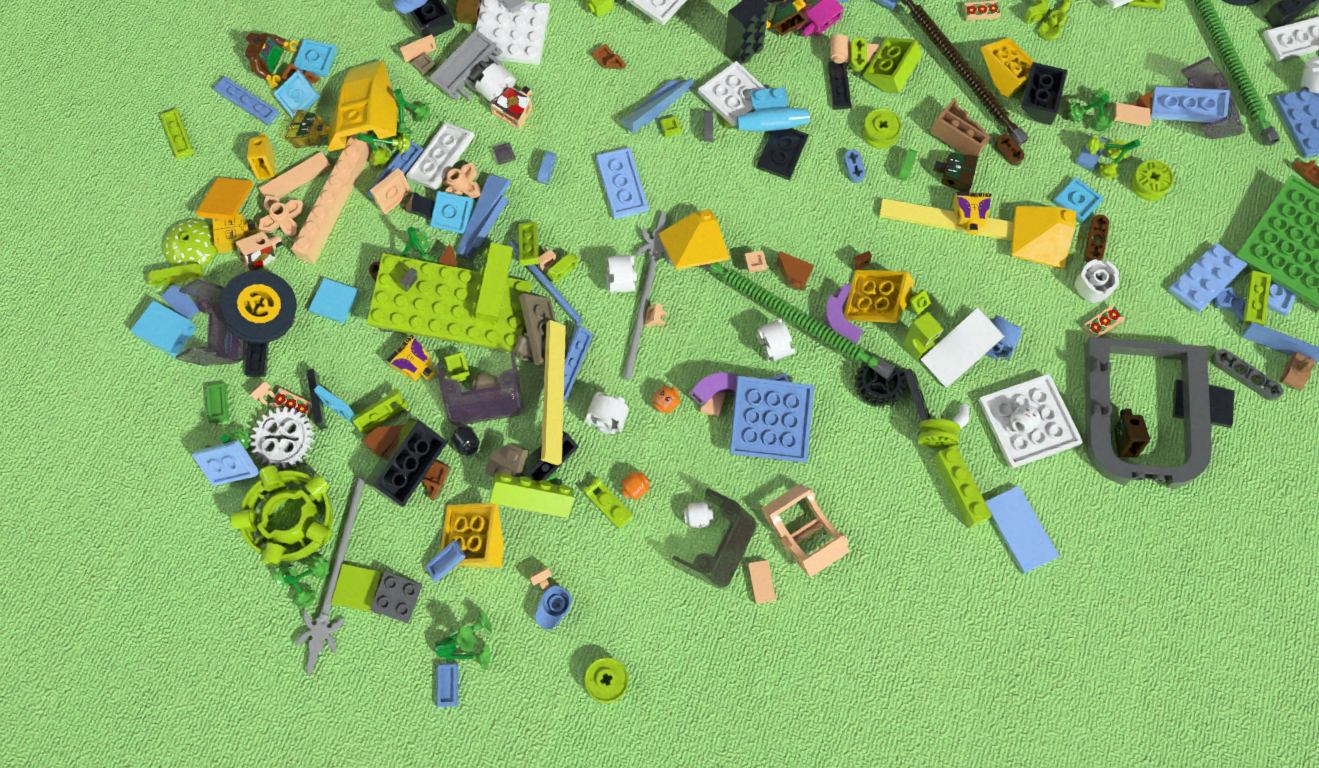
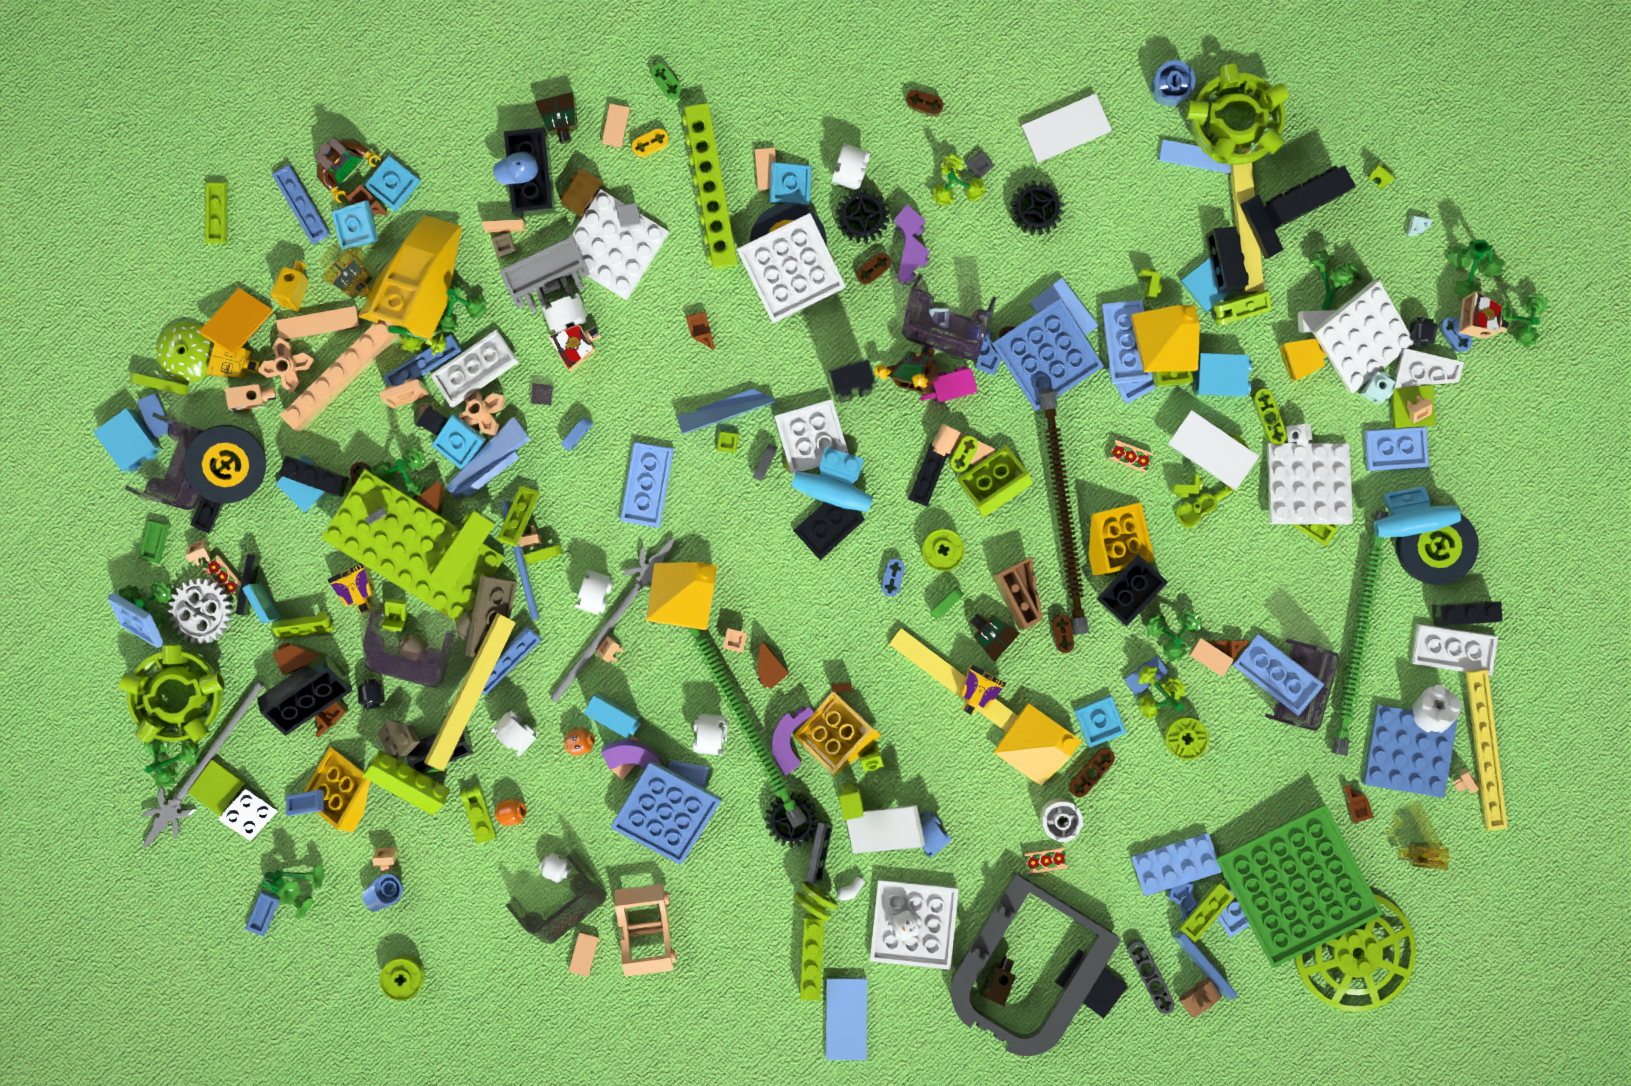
camera: 30 degrees right, 20 degrees up
none -> black brick [279,456,349,496]
none -> medium azure brick [583,692,641,738]

